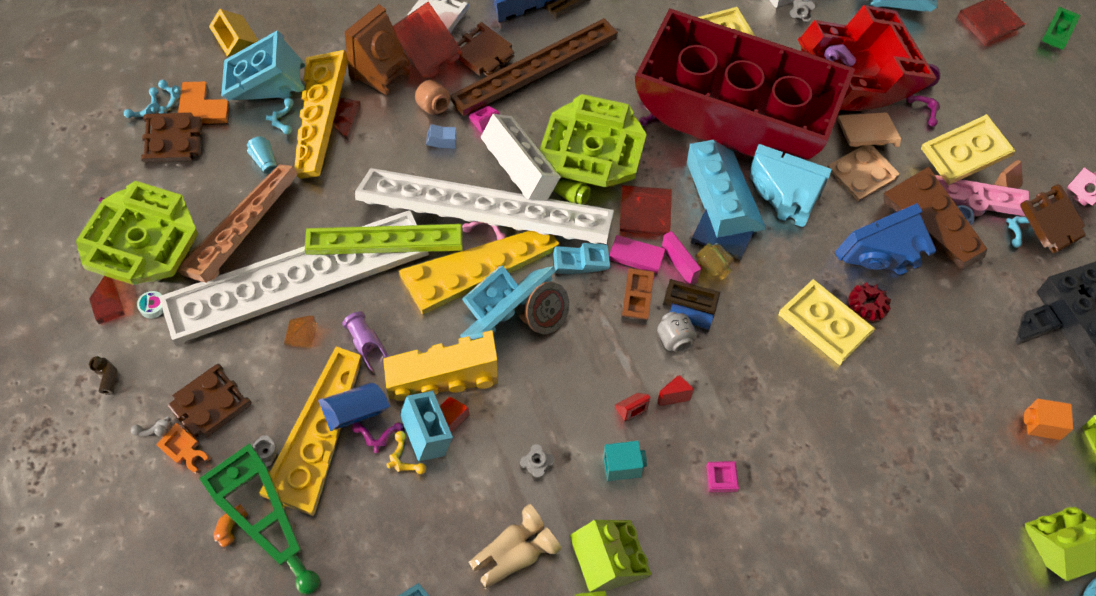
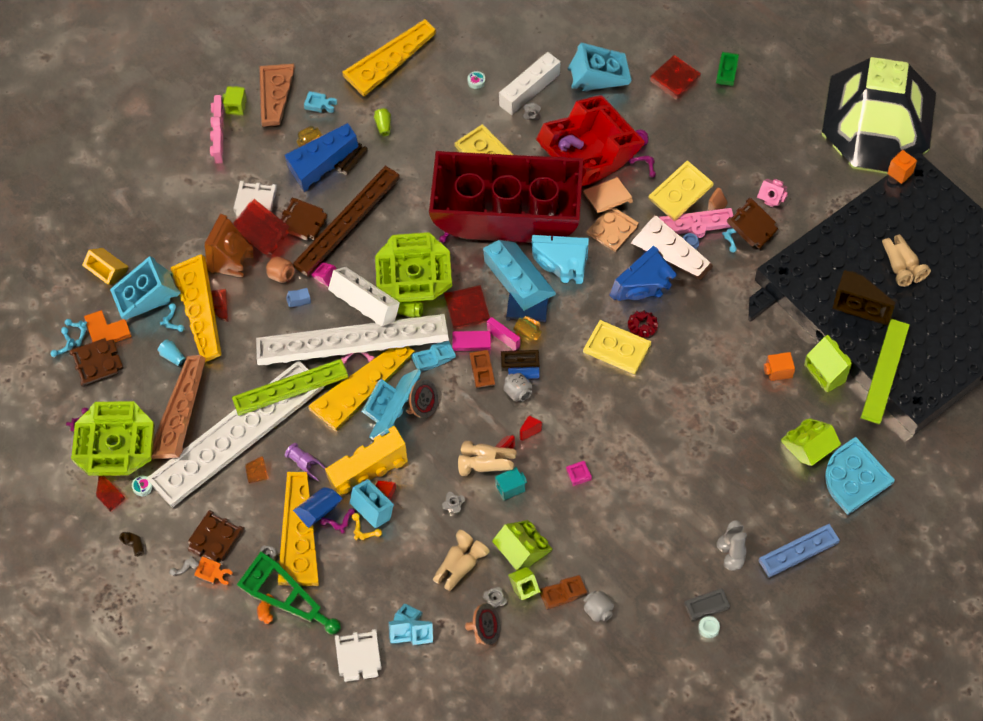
camera: 15 degrees left, 0 degrees up
none -> tan piece [458,440,517,476]

